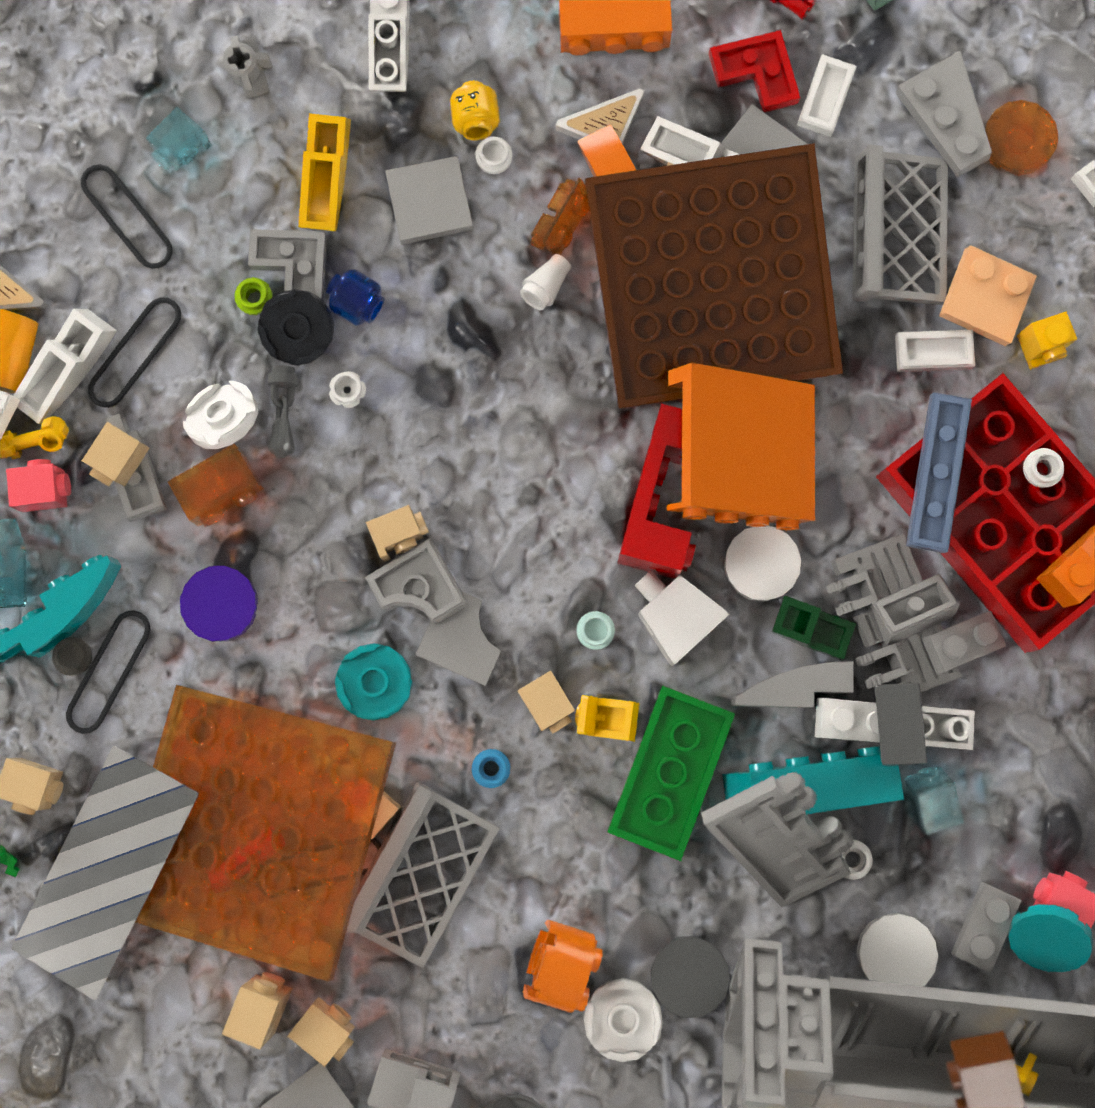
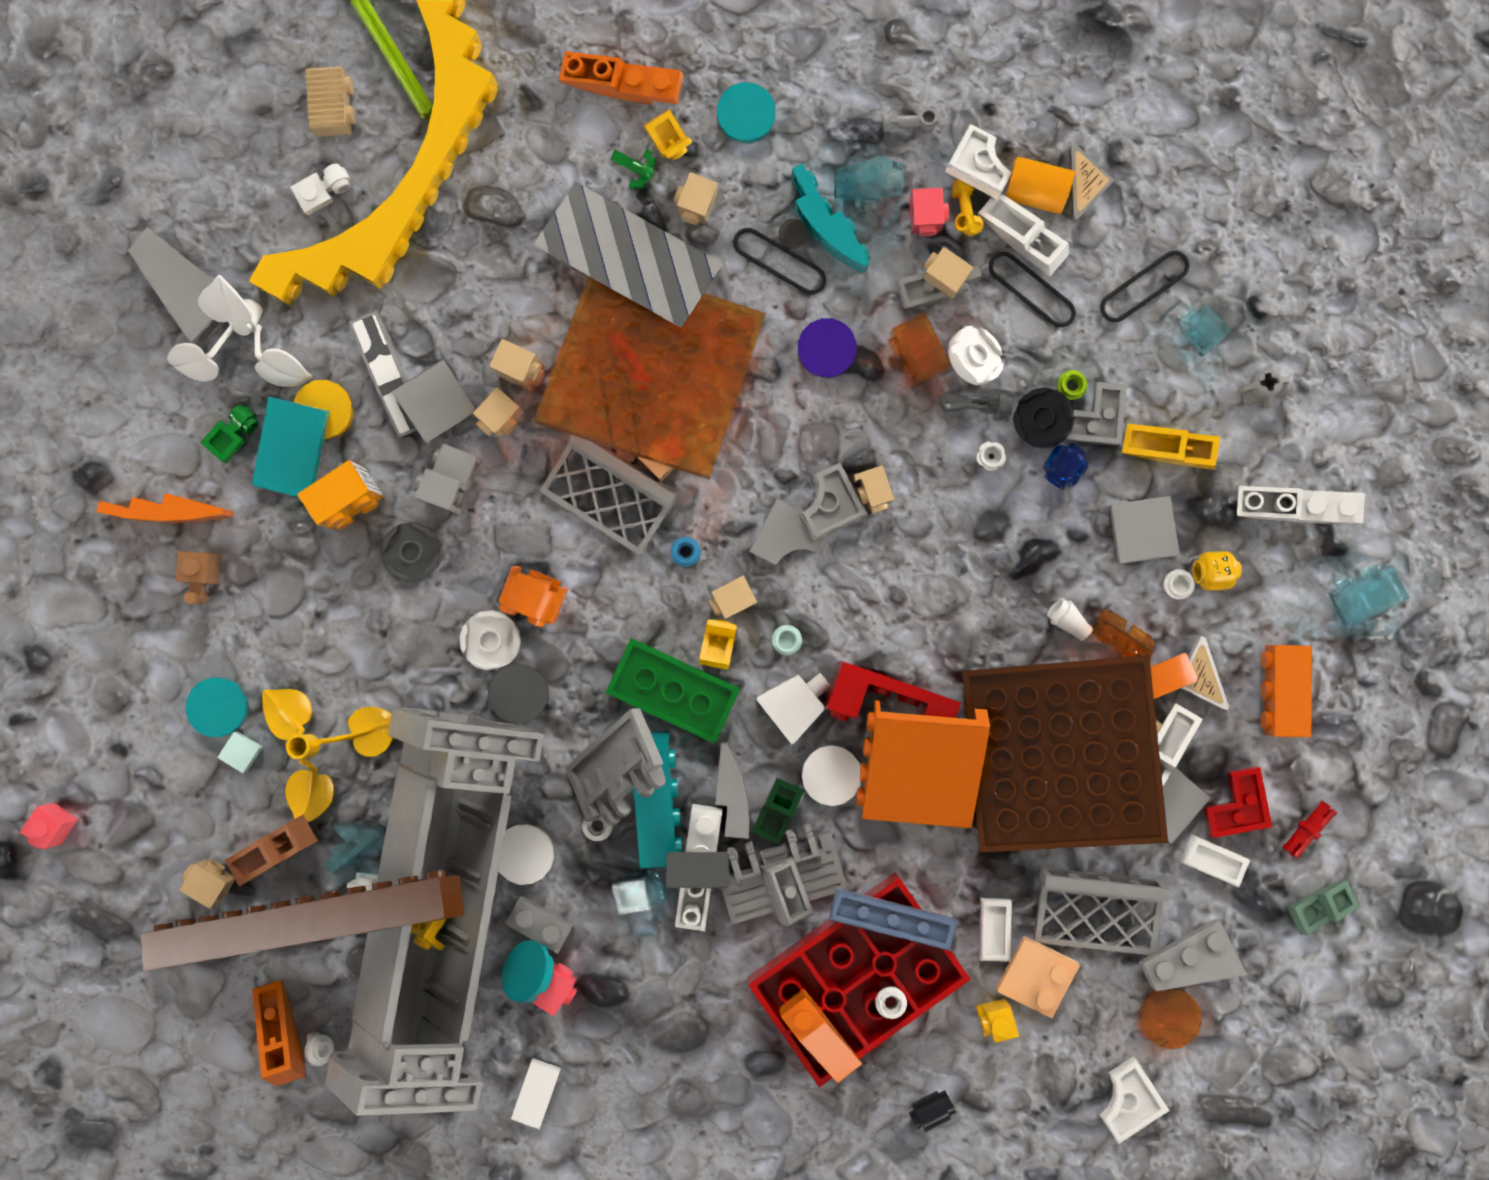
camera: 90 degrees right, 5 degrees up
teal tile [335,643,413,721] -> none
light grey plate [921,611,1006,674] -> none

